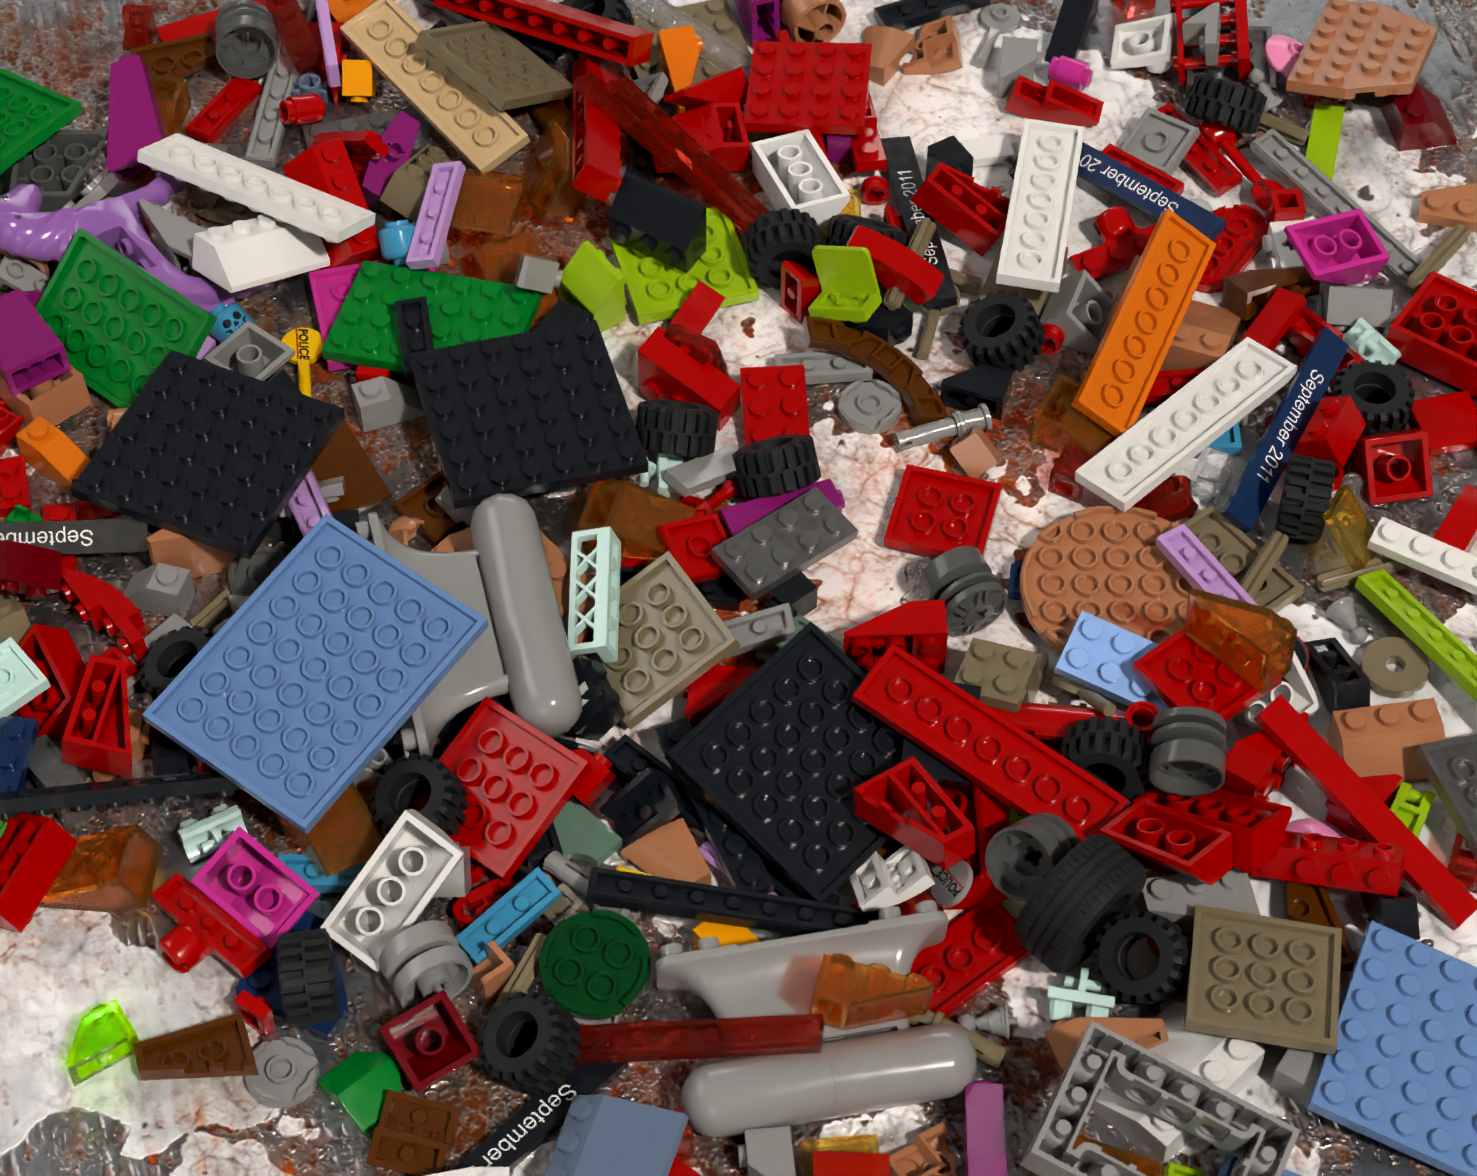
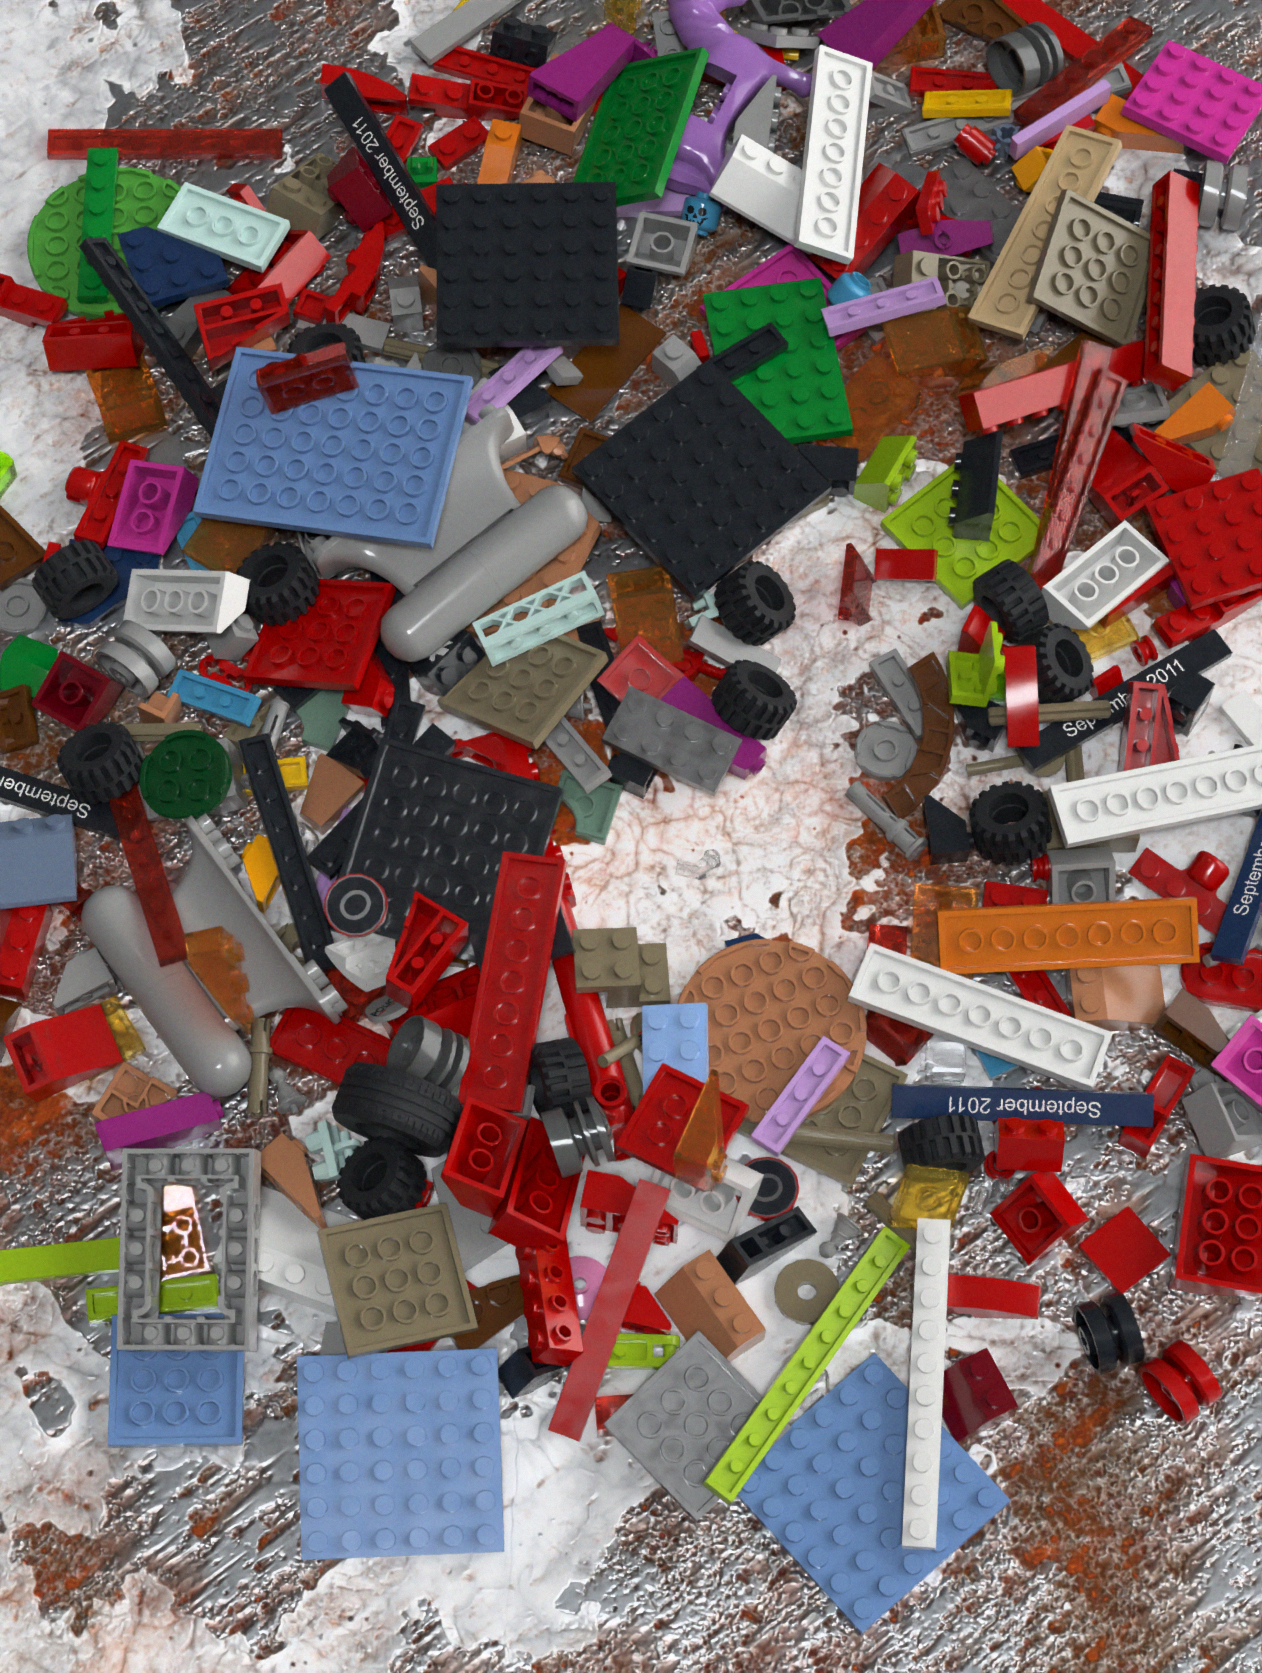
camera: 65 degrees right, 15 degrees up
light aqua hips [178,803,248,863] -> none
yellow piece [281,327,323,397] -> none
light grey slope [513,252,563,294] -> none
red wedge [638,326,740,431] -> none
red plate [740,365,810,446] -> none
red slope [843,600,948,675] -> none
red plate [884,464,1003,558] -> none
dark grey wheel [919,546,1008,636] -> none
nougat panel [949,424,1000,478] -> none
red tile [1238,287,1307,351] -> none
black tyre [1331,360,1415,436] -> none
light aqua hips [1343,317,1402,365] -> none
none -> clear red slope [256,342,360,414]
none -> black tile [324,874,388,937]
none -> yellow tile [922,89,1013,118]
none -> red plate [982,881,1049,907]

